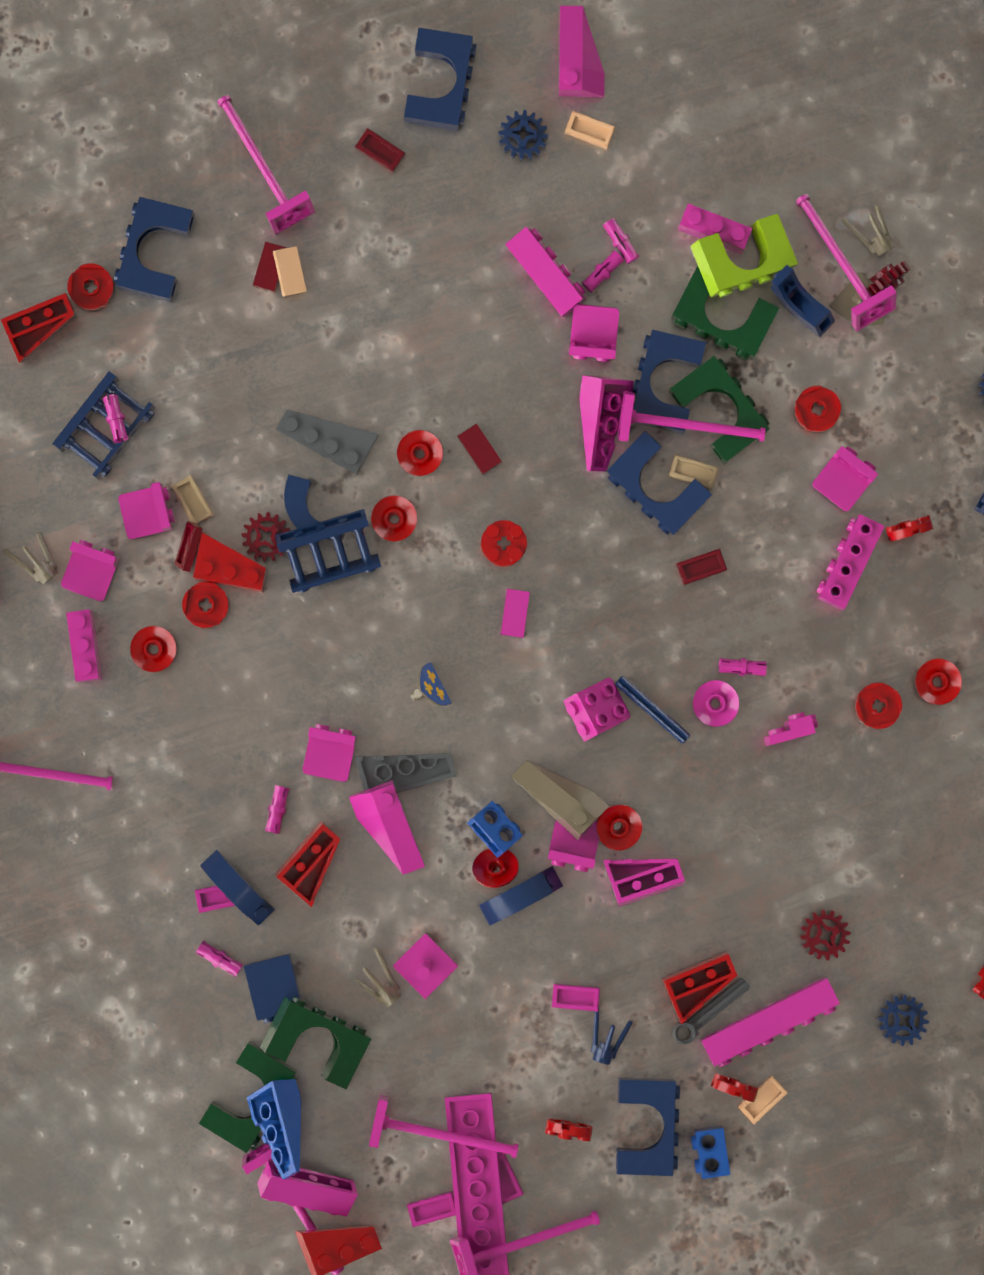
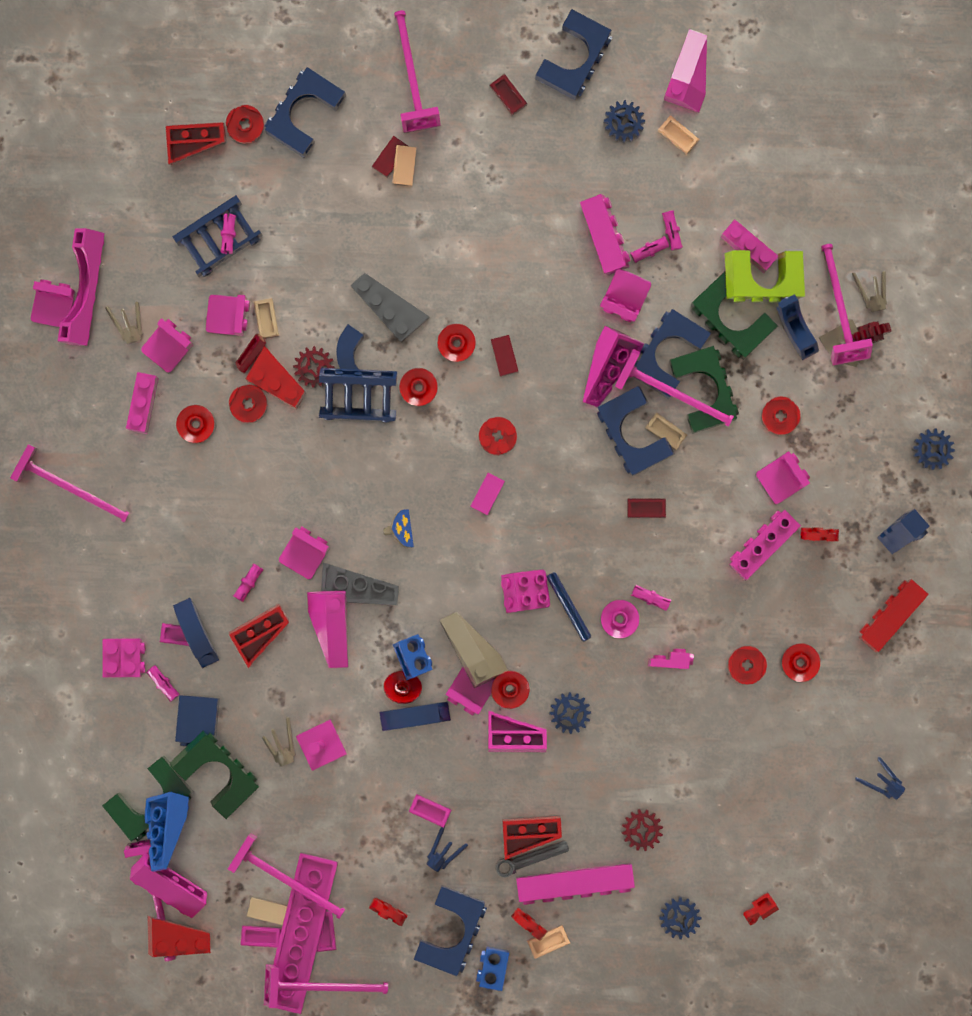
camera: 25 degrees right, 0 degrees up
none -> dark pink plate [103,638,145,677]
none -> tan tile [247,897,287,925]
none -> dark blue gear [549,692,591,734]

